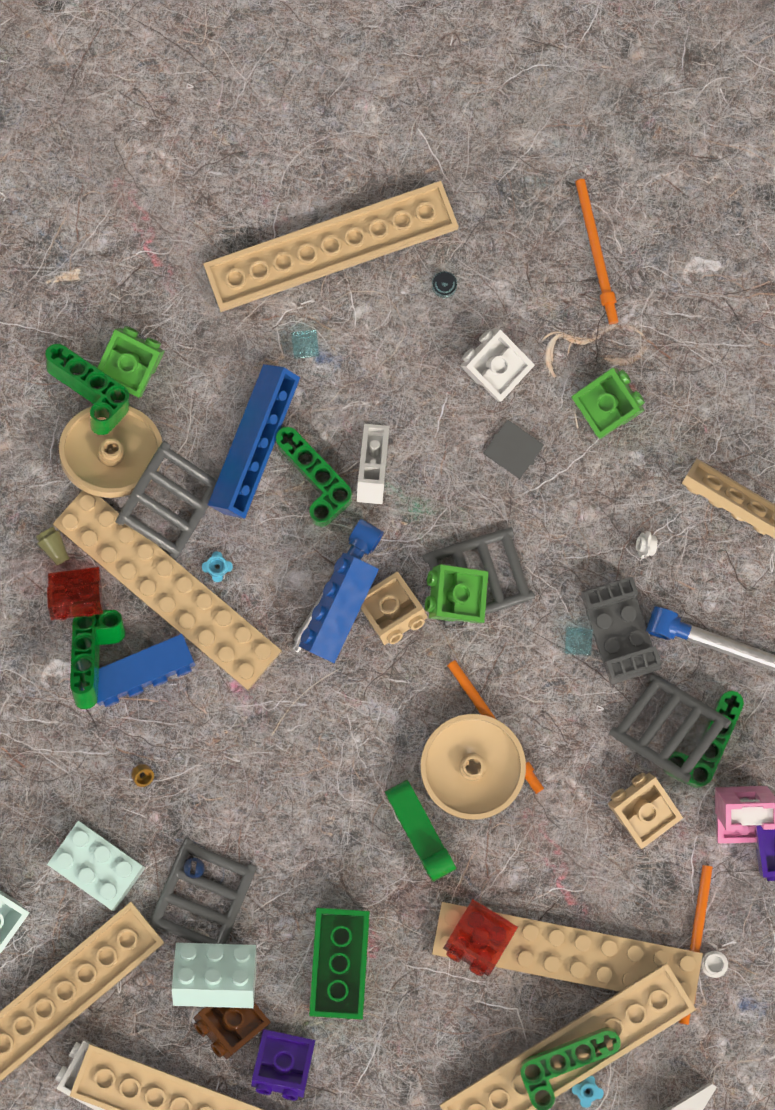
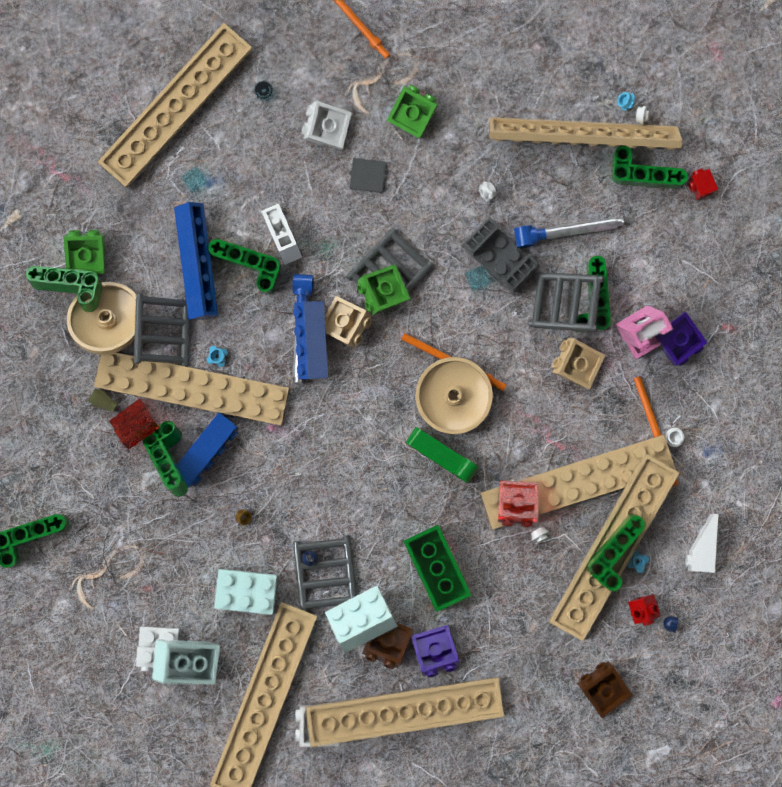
camera: 25 degrees left, 5 degrees up
none -> white plate [531,527,550,543]

